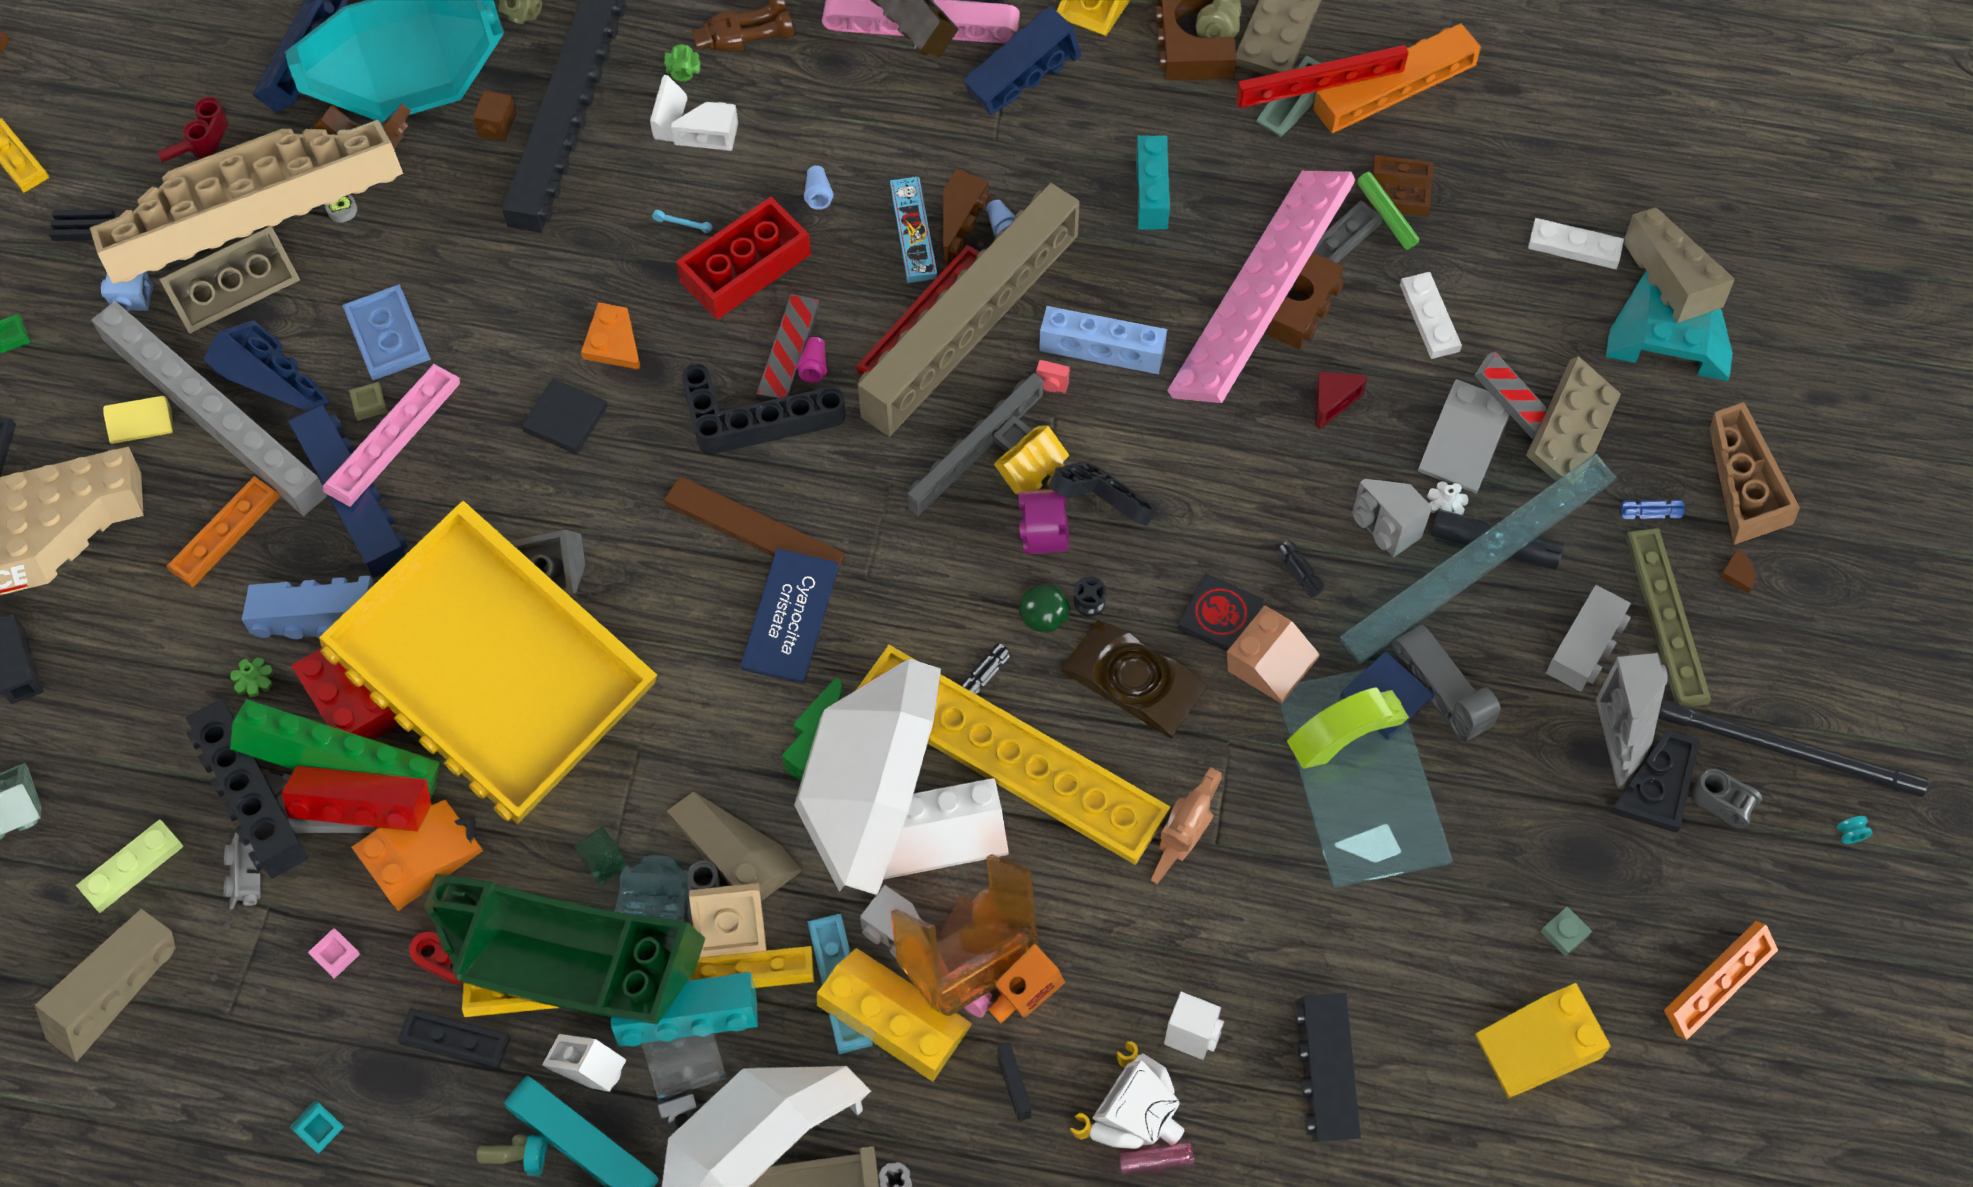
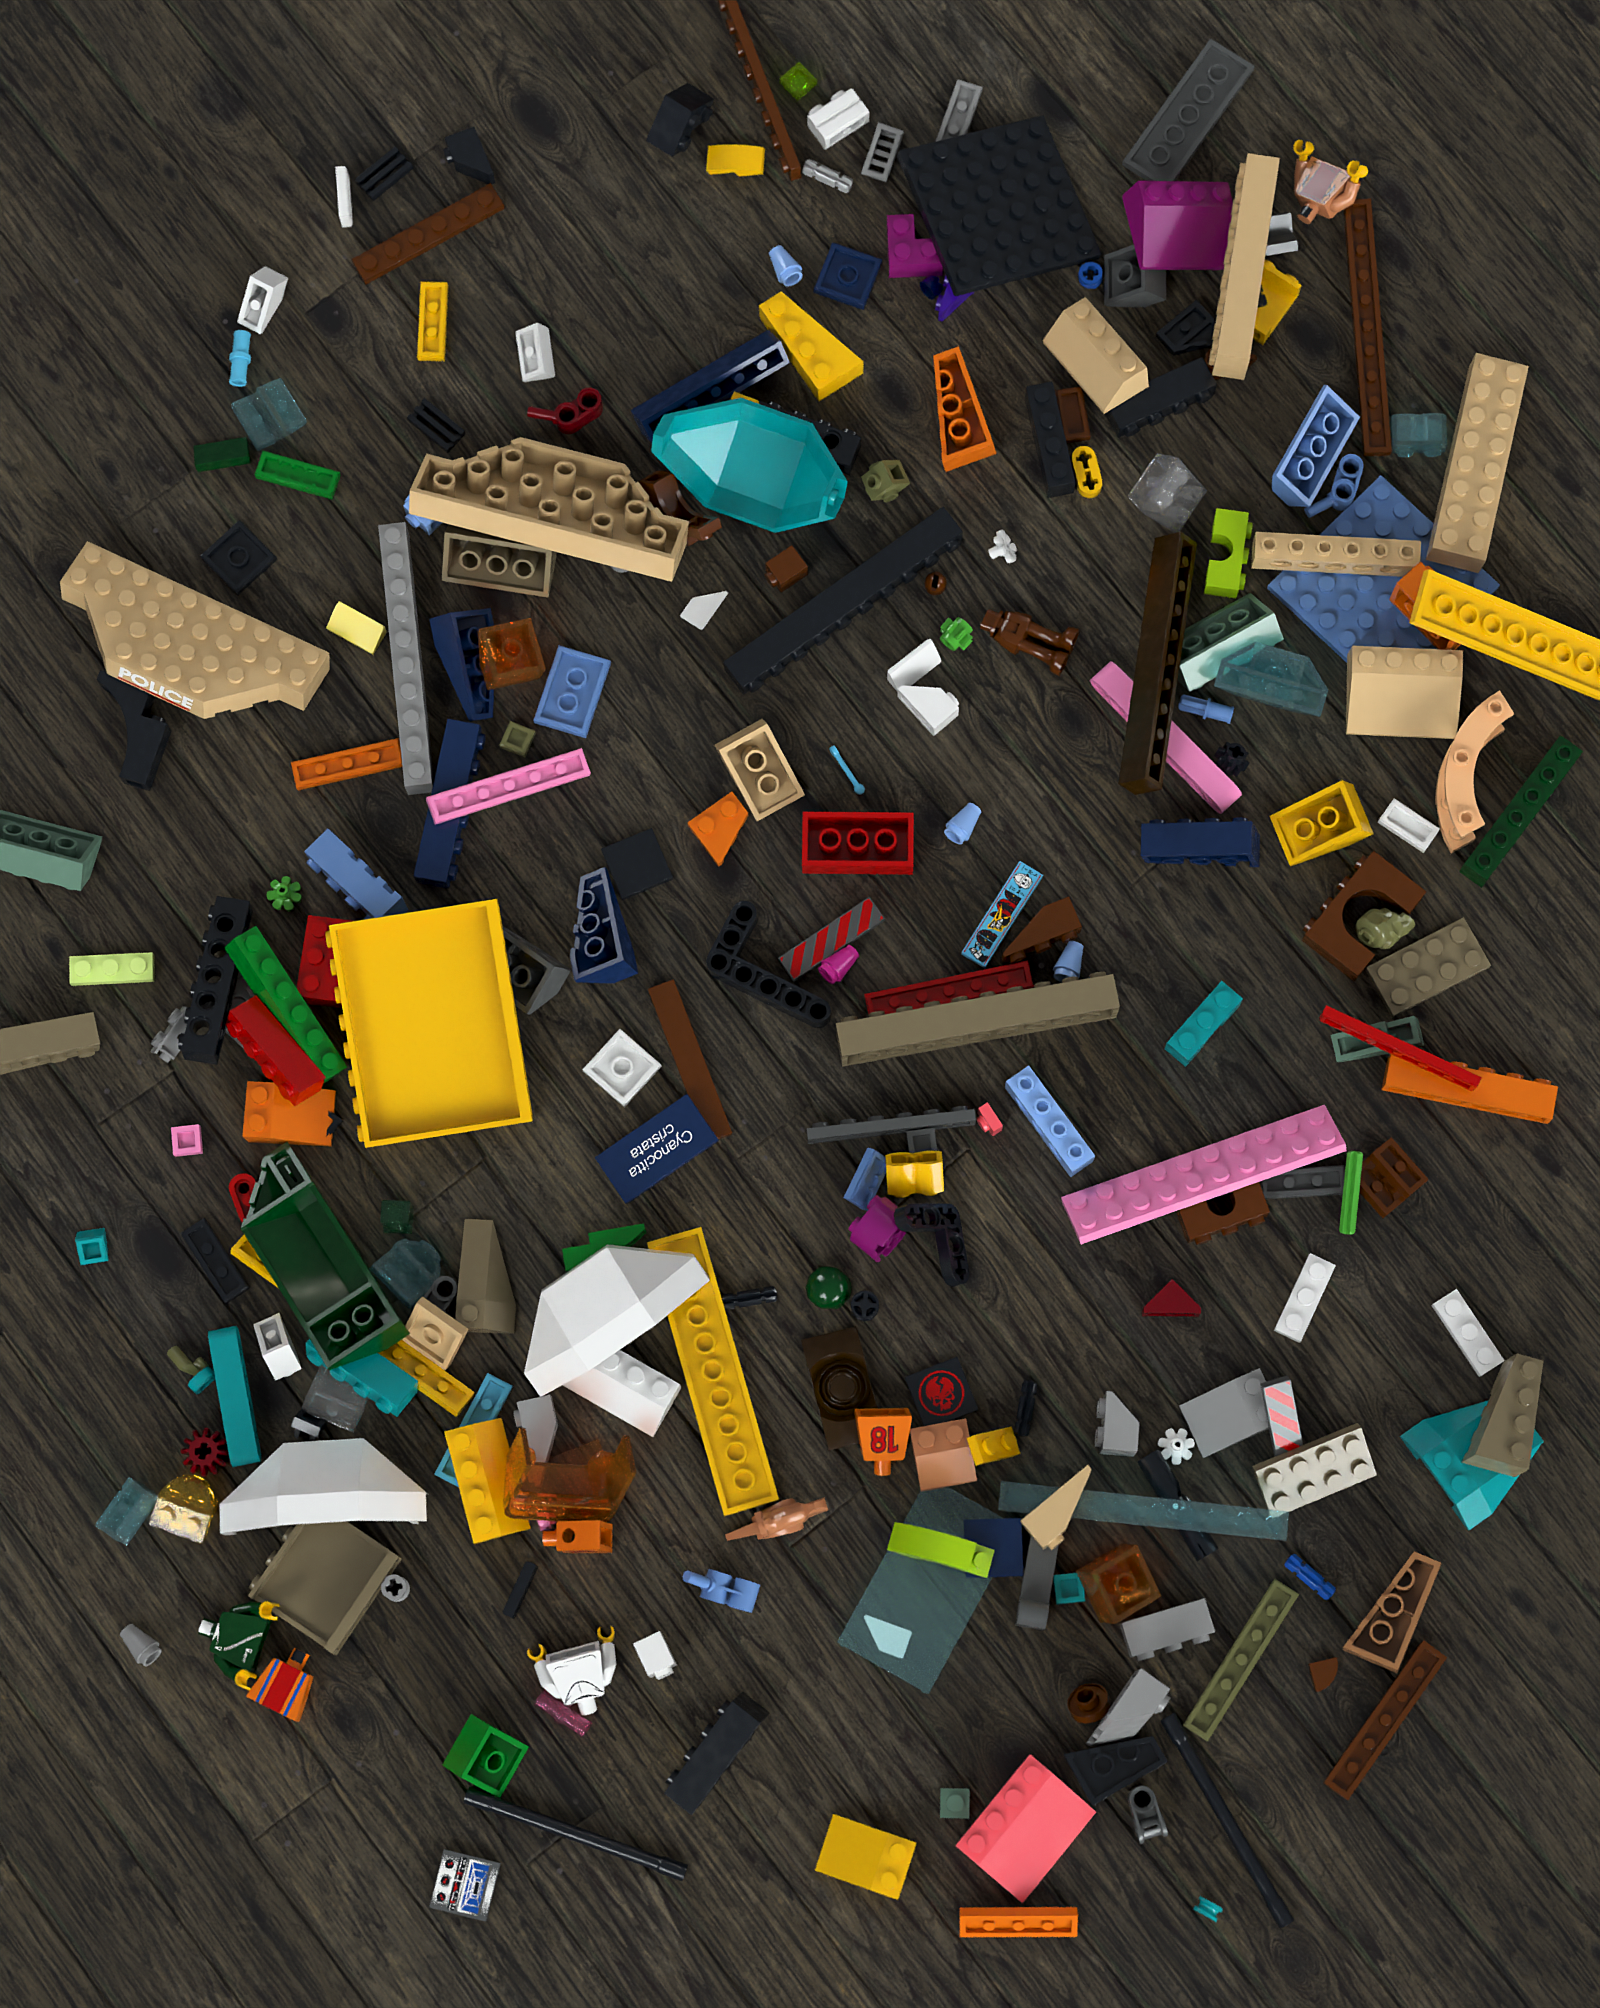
camera: 45 degrees right, 15 degrees up
none -> clear orange slope [478,618,546,690]
none -> white slope [516,323,555,382]
none -> dark blue wedge [570,867,638,983]
none -> white tile [582,1029,662,1108]
none -> white sticker [680,591,728,630]
none -> medium blue beam [683,1569,760,1613]
none -> tan slope [714,719,805,821]
none -> medium blue plate [843,1148,886,1211]
none -> orange torso [854,1408,912,1476]
none -> reddish brown hinge [925,572,946,595]
none -> coral slope [955,1754,1096,1903]
none -> yellow plate [967,1427,1020,1466]
none -> tan slope [1021,1465,1092,1550]
none -> teal plate [1053,1572,1085,1605]
none -> reddish brown plate [1067,1683,1111,1724]
none -> clear orange slope [1076,1544,1161,1624]
none -> reddish brown plate [1323,1640,1447,1800]

